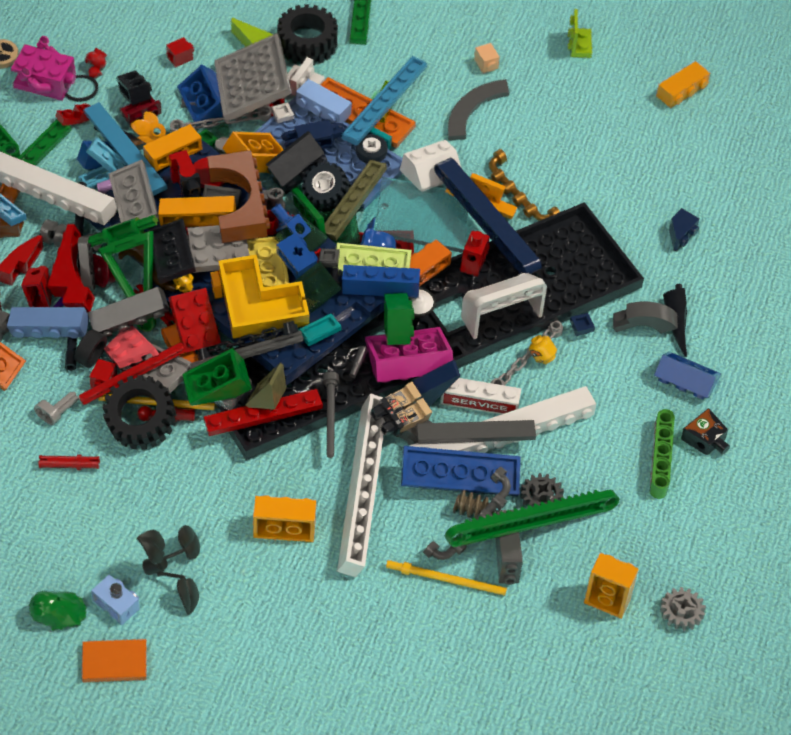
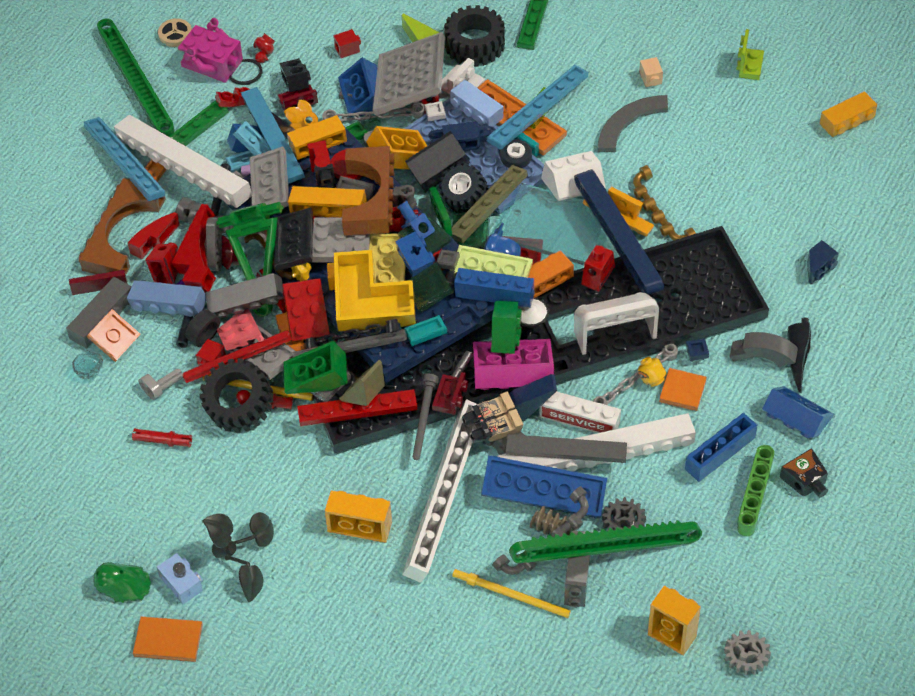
camera: 15 degrees right, 0 degrees up
none -> dark red bracket [432,372,468,415]
none -> orange tile [659,368,707,411]
none -> blue brick [685,412,758,482]

